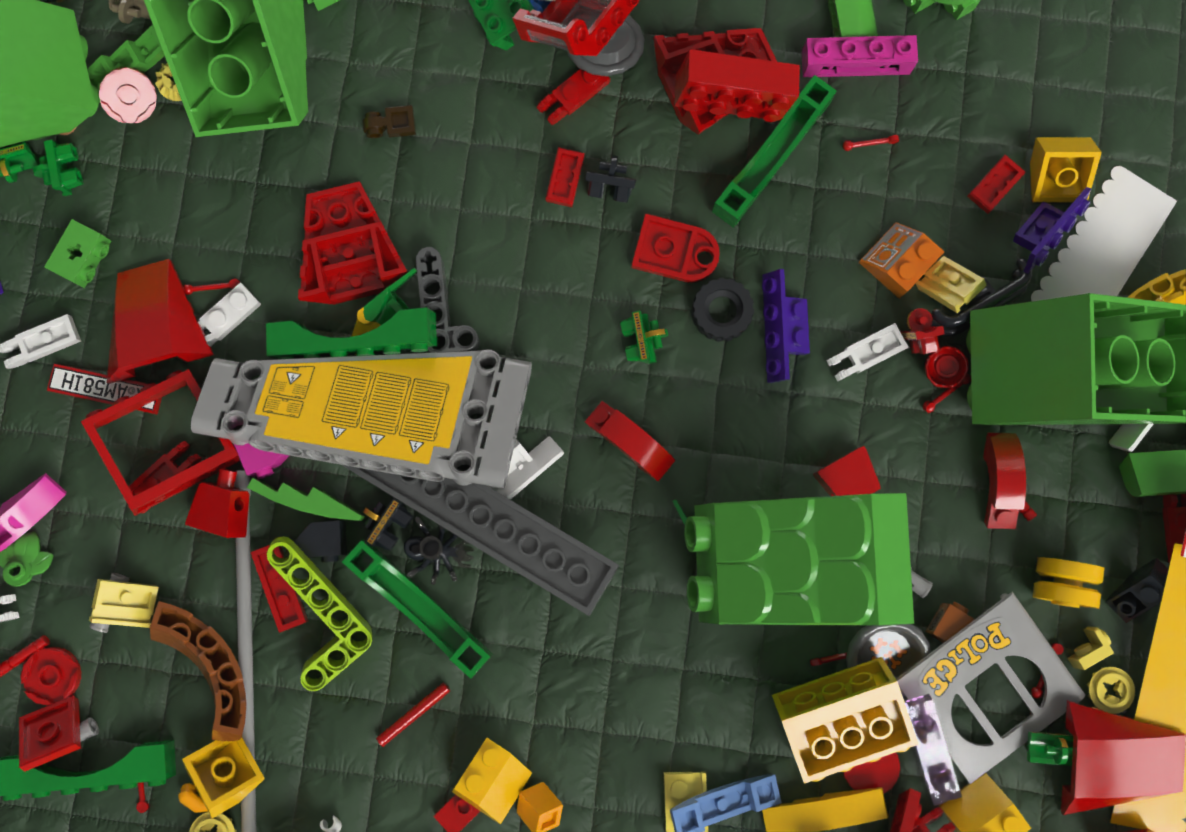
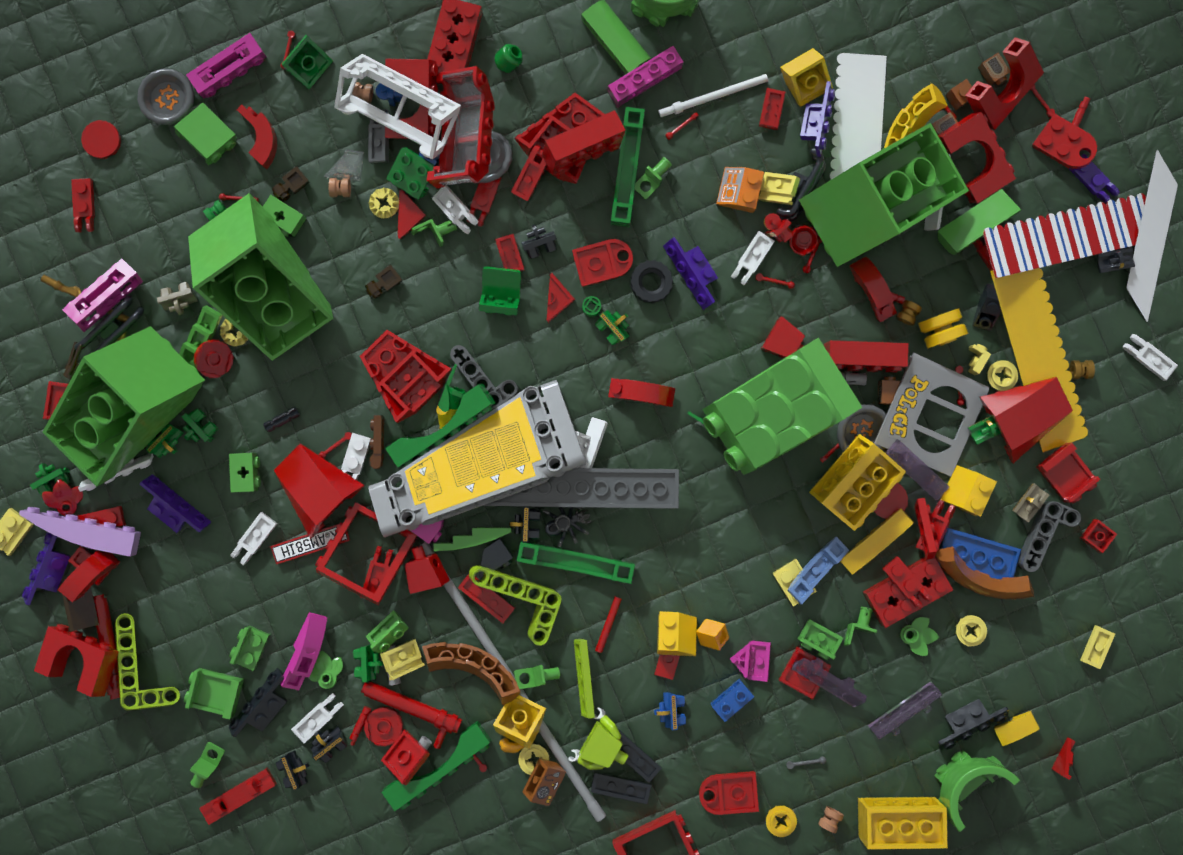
camera: 30 degrees left, 5 degrees up
none -> black axle [263,407,300,432]
none -> green hips [353,644,384,682]
none -> red cylinder [361,682,462,749]
none -> bright green bracket [366,610,409,654]
none -> light yellow gear [368,187,399,218]
none -> reddish brown hinge [370,415,384,469]
none -> red tile [398,189,426,240]
none -> bright green bracket [412,219,457,247]
none -> white hinge [432,185,479,234]
none -> green bracket [479,267,521,315]
none -> red plate [511,144,547,201]
none -> bright green bracket [514,665,560,689]
none -> red tile [546,273,575,323]
none -> lime tile [574,639,595,719]
none -> green wheel [582,296,601,317]
none -> bright green bracket [635,157,672,199]
none -> white bar [658,74,768,117]
none -> red hinge [756,273,795,289]
none -> red brick [824,340,908,373]
none -> pearl gold wheel [896,300,922,326]

